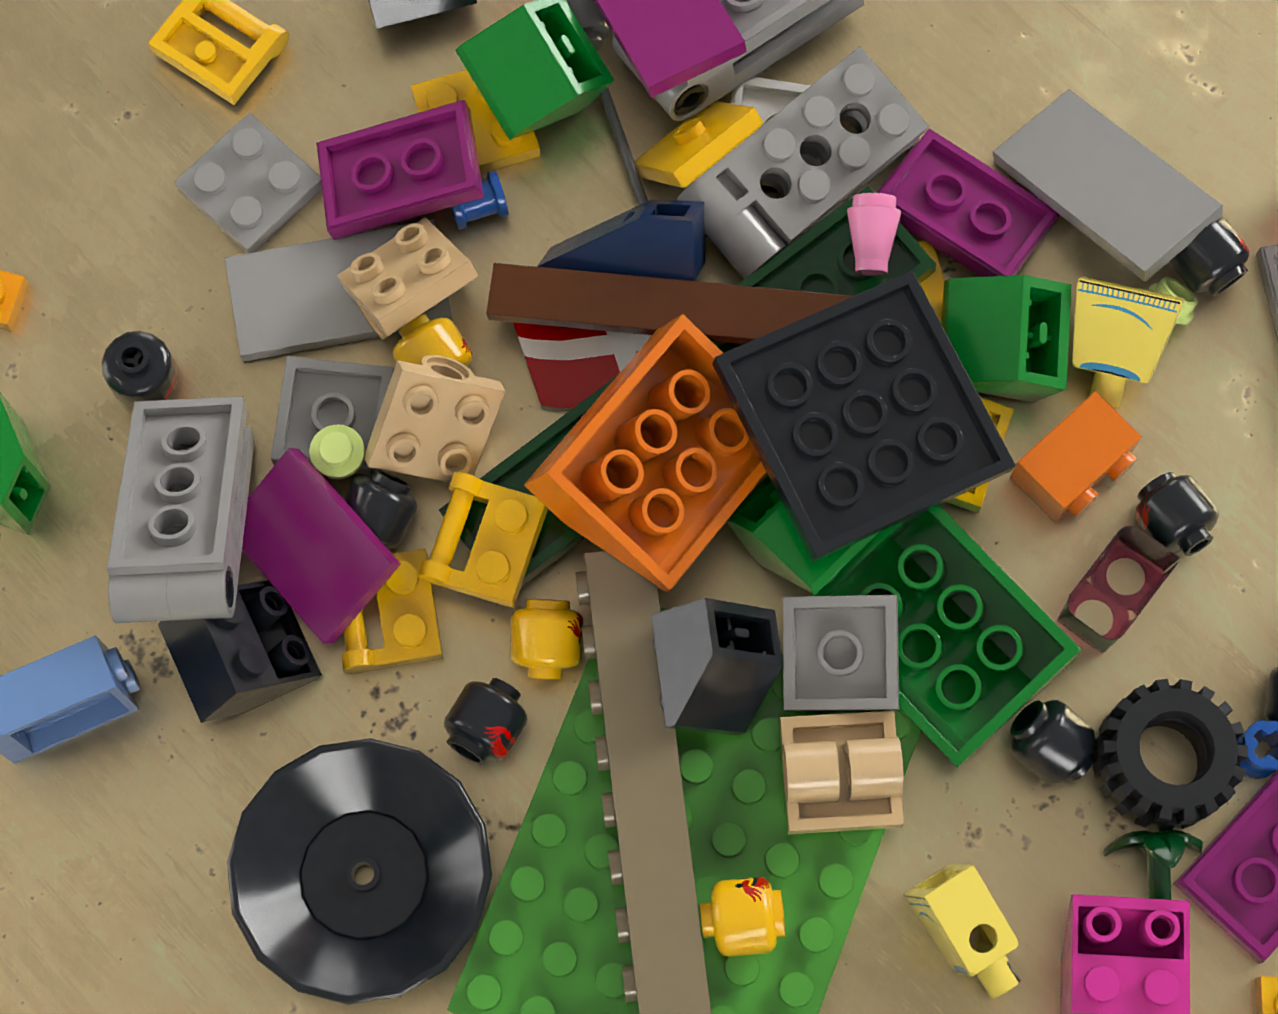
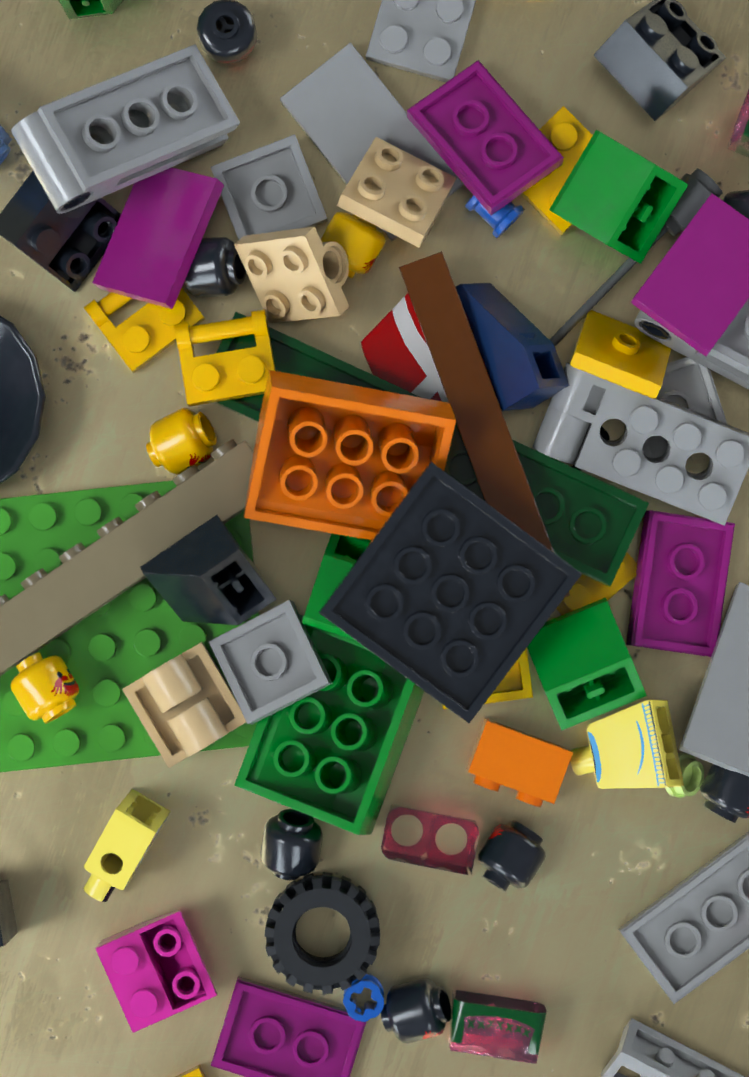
camera: 60 degrees right, 15 degrees up
yellowish green plate [309,424,365,479] -> none
black head [443,678,528,765] -> none
bright pink cone [847,193,901,276] -> none
dark green plant [1103,829,1203,900] -> none

